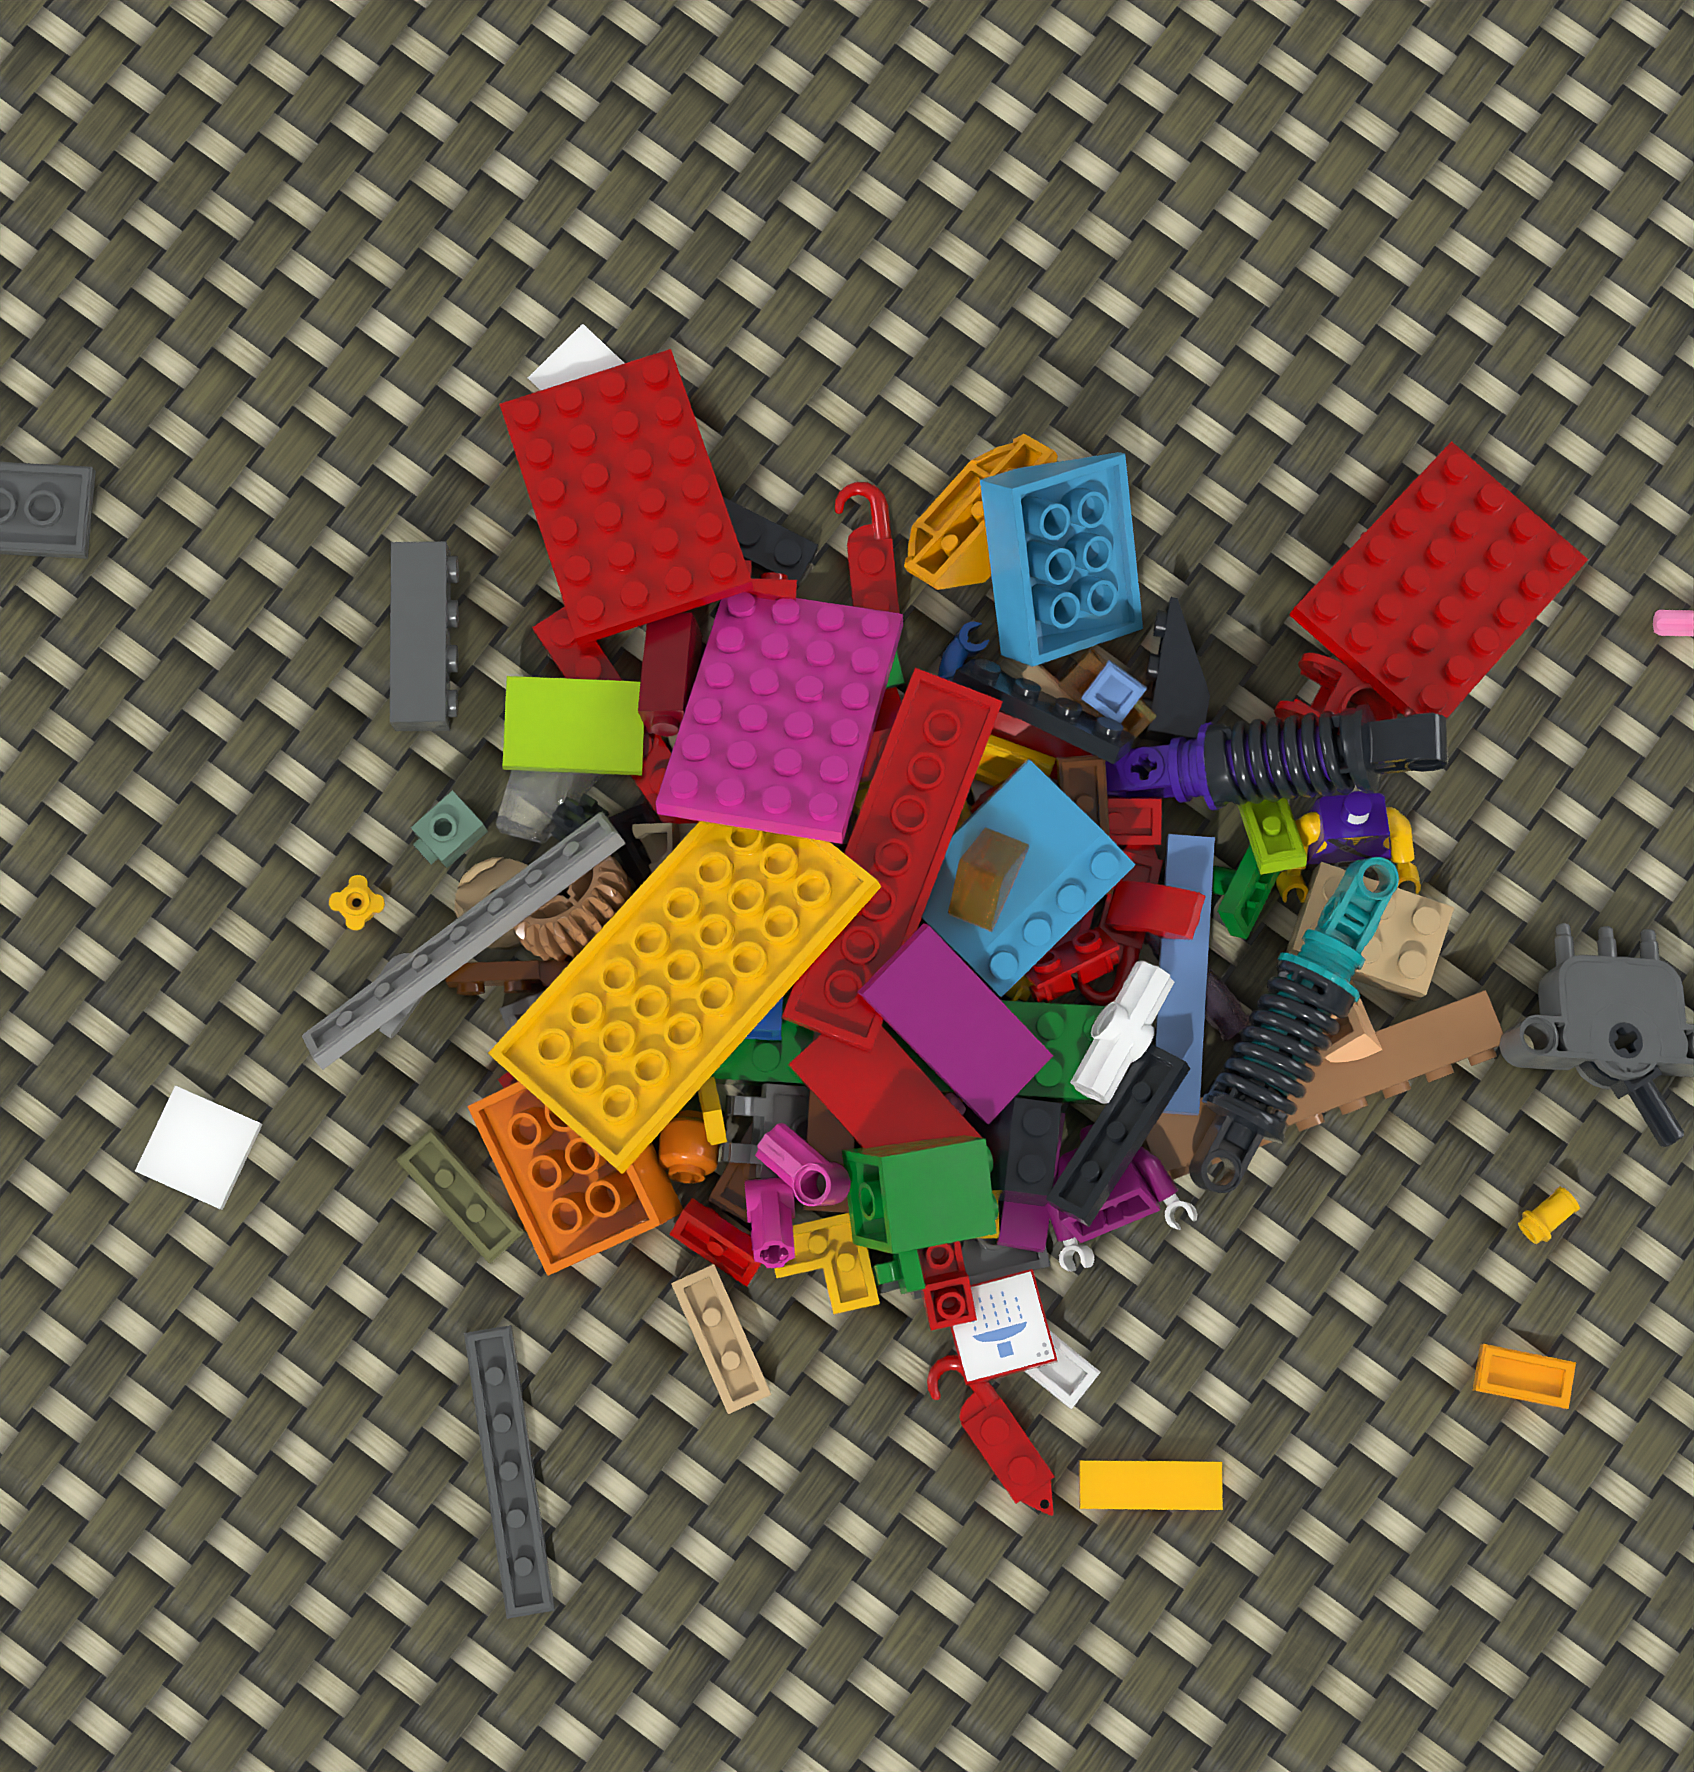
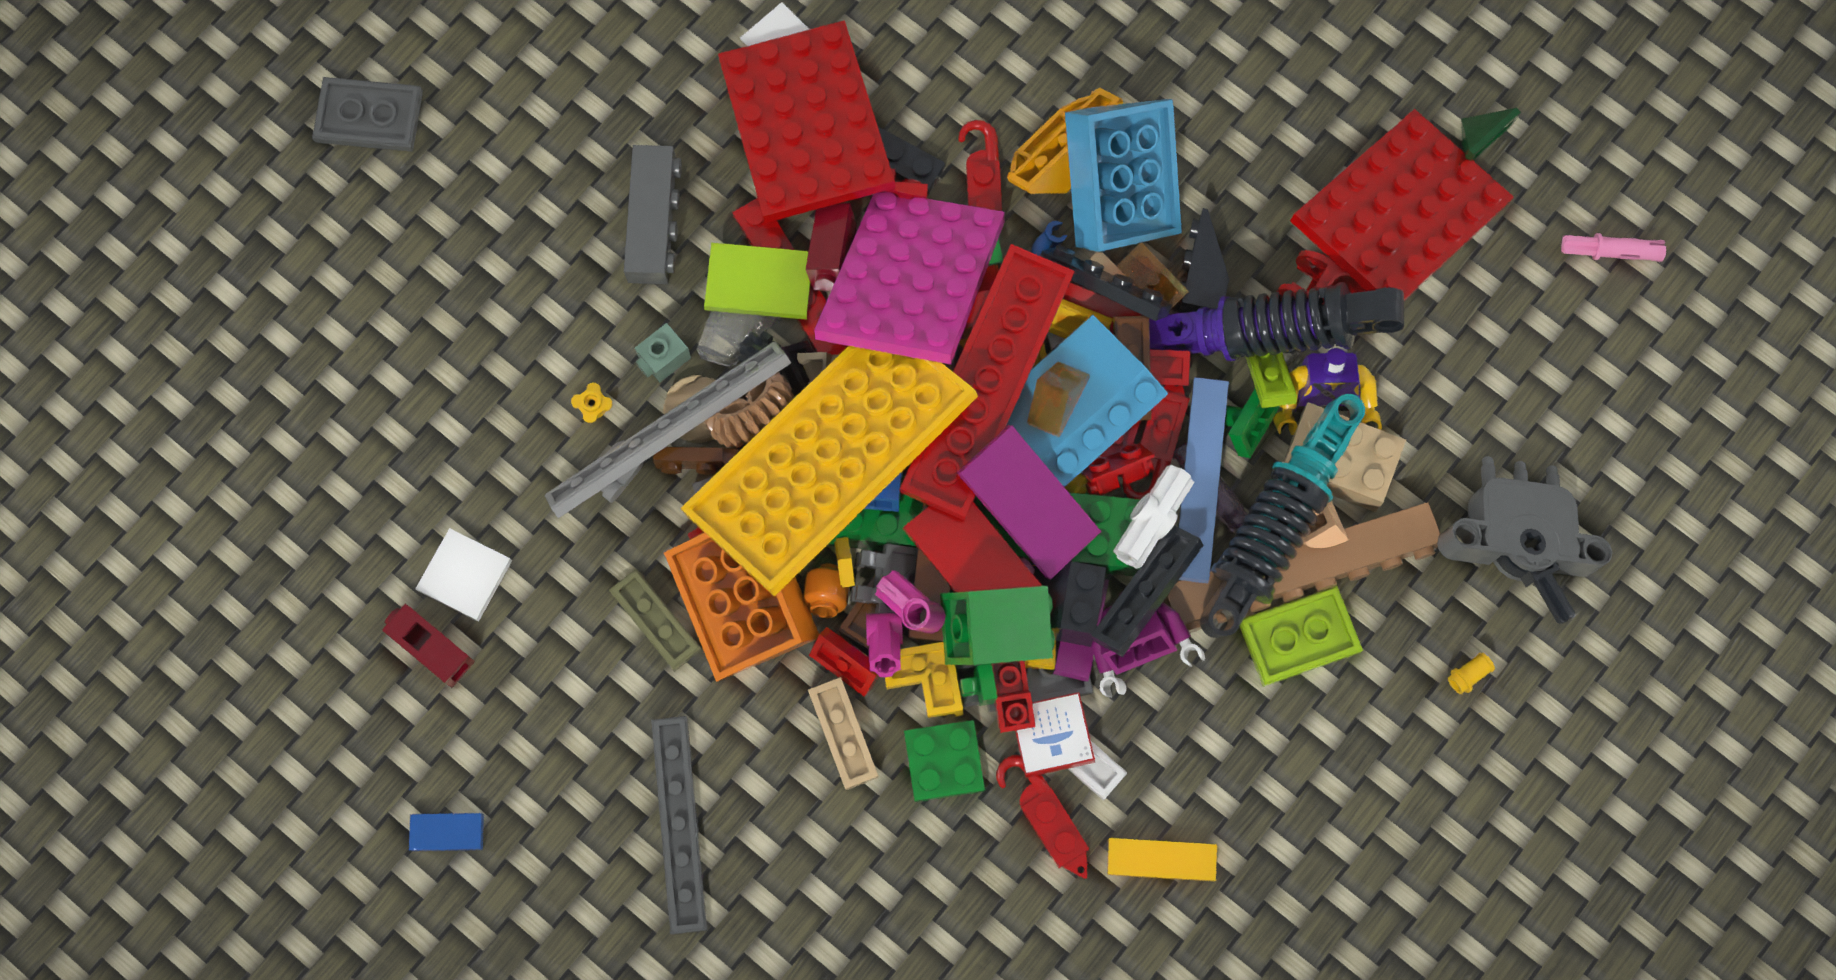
camera: 10 degrees right, 5 degrees down
medium blue tile [1081,660,1147,723] -> none
red slope [1105,880,1206,940] -> none
light orange tile [1473,1344,1576,1409] -> none
none -> dark red brick [382,603,475,688]
none -> blue tile [409,813,484,851]
none -> green plate [904,720,985,802]
none -> lime tile [1239,586,1363,687]
none -> dark green slope [1461,108,1521,161]

